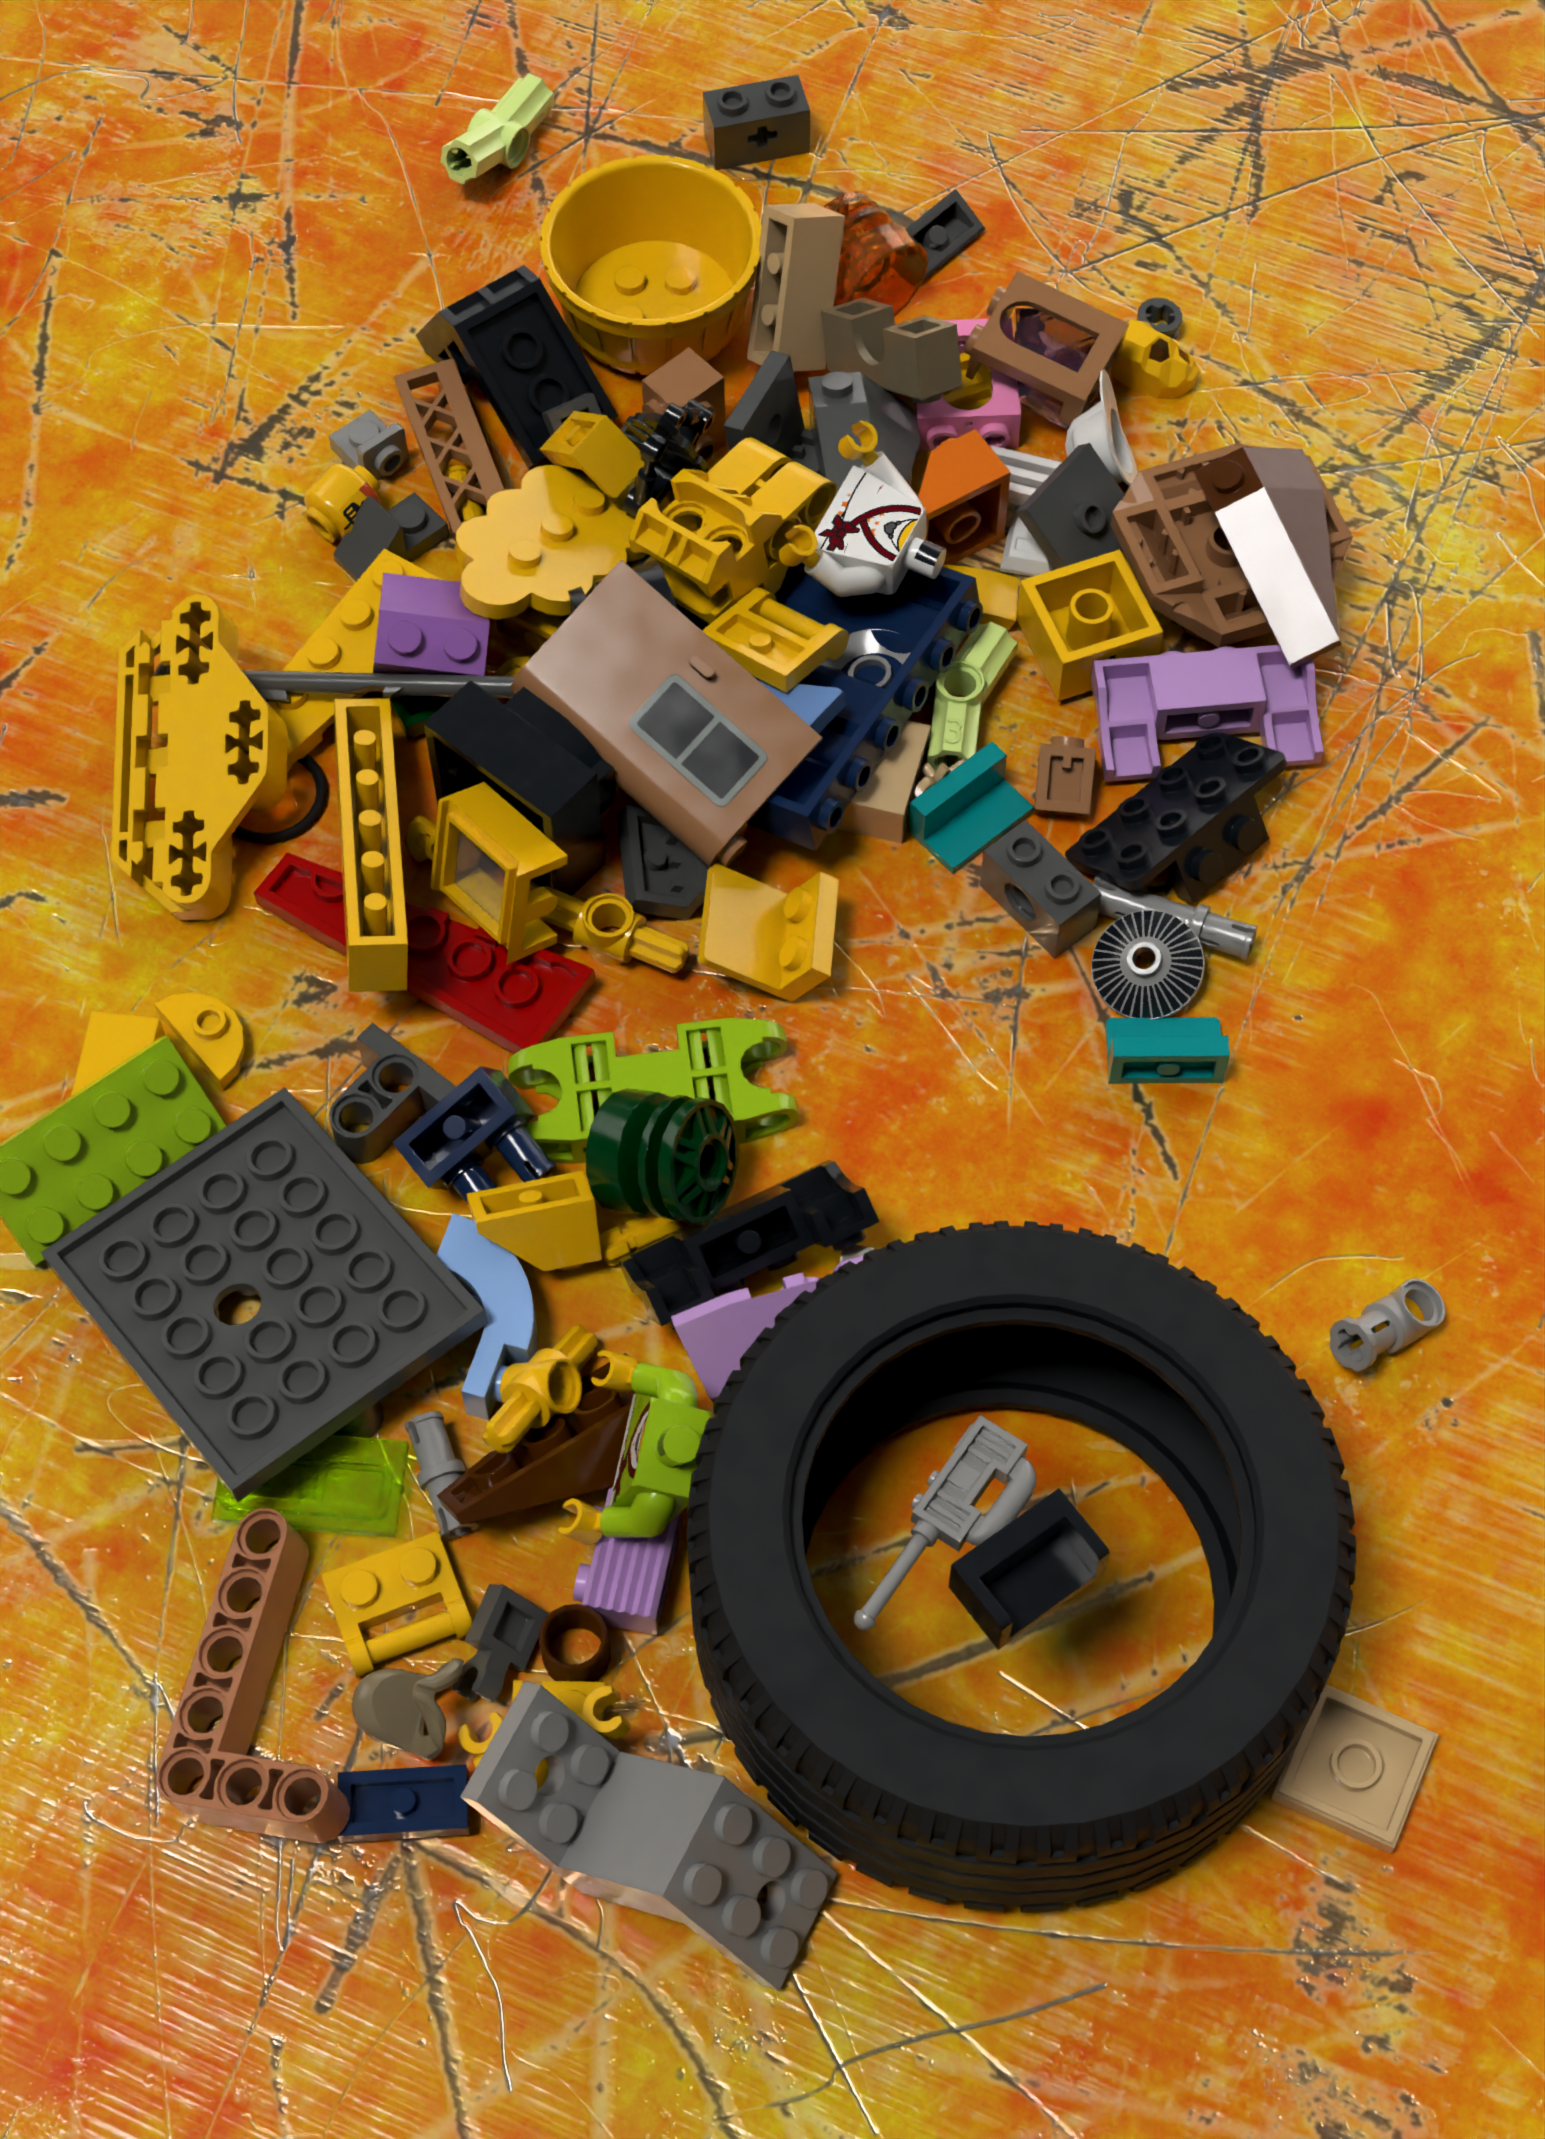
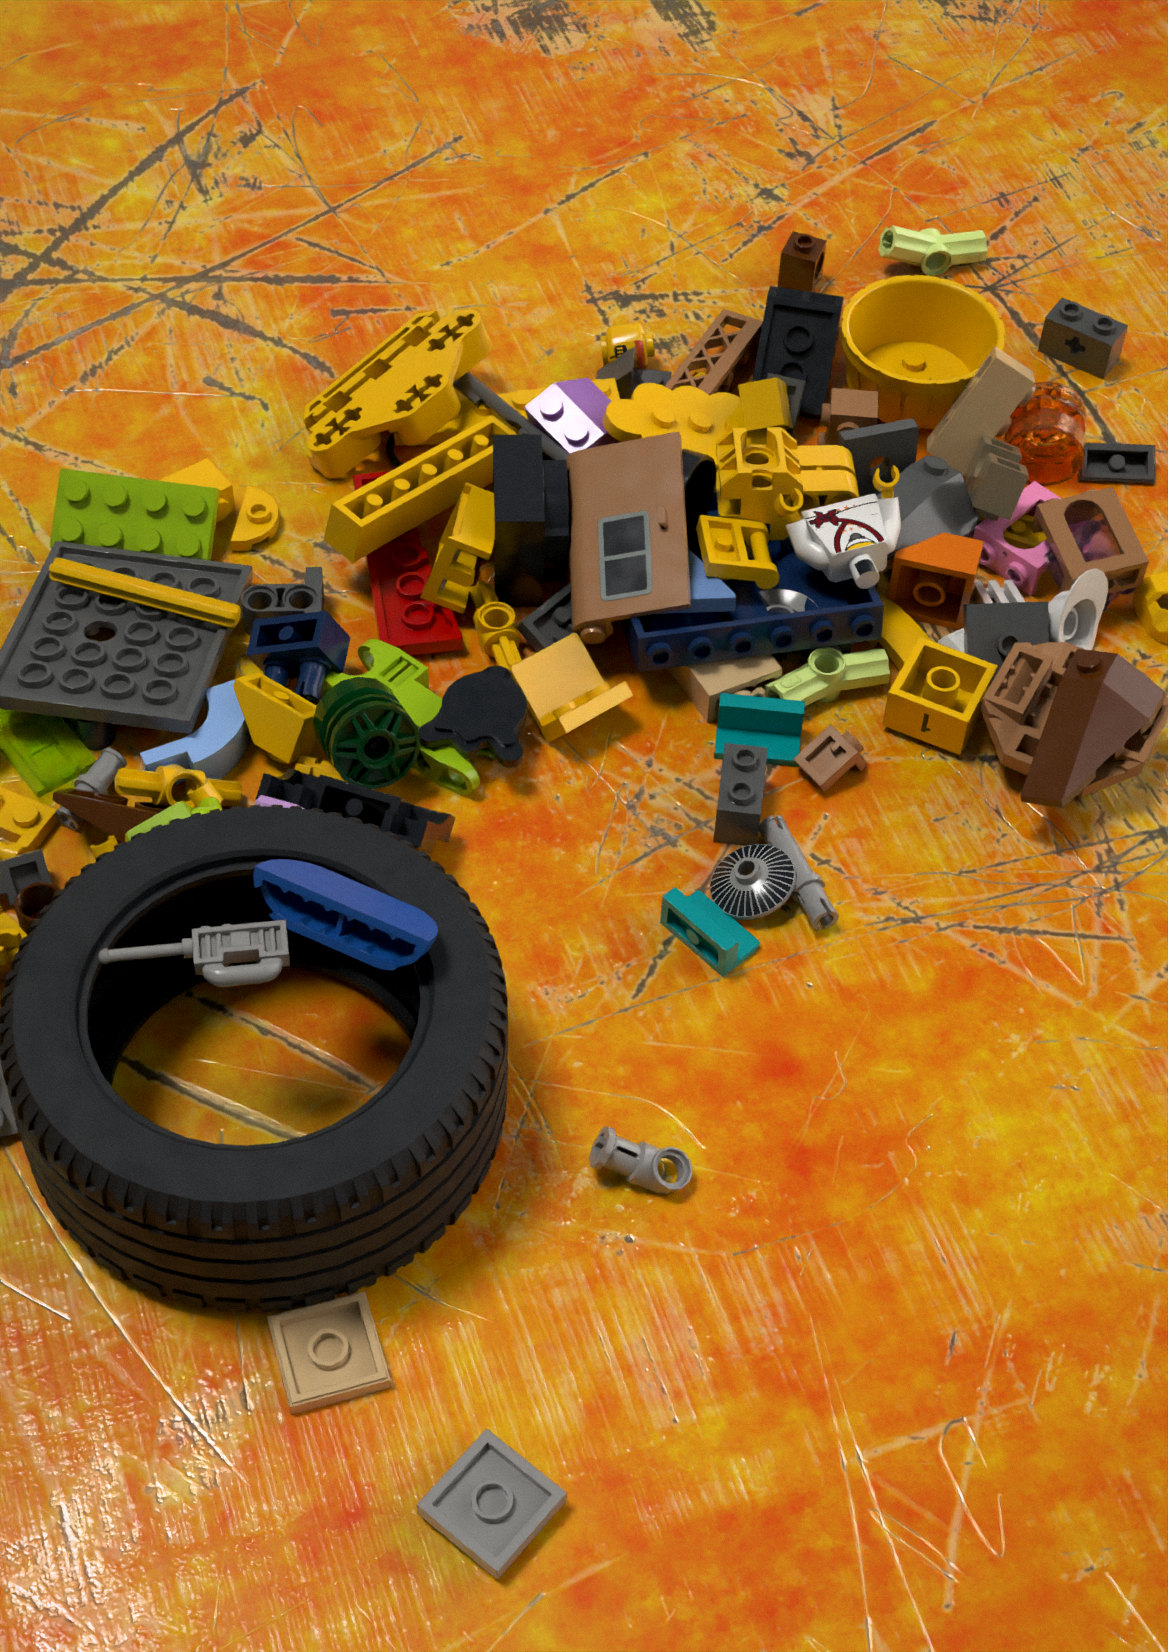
camera: 45 degrees right, 10 degrees down
light grey bracket [329,410,409,481] -> none
black bar [621,399,716,518] -> none
black panel [948,1488,1110,1650] -> none
black bracket [1065,733,1288,903] -> none
lavender bracket [1091,645,1324,782] -> none
none -> yellow axle [49,557,241,628]
none -> blue brick [253,859,438,970]
none -> black tile [419,666,527,768]
none -> reddish brown brick [777,231,827,292]

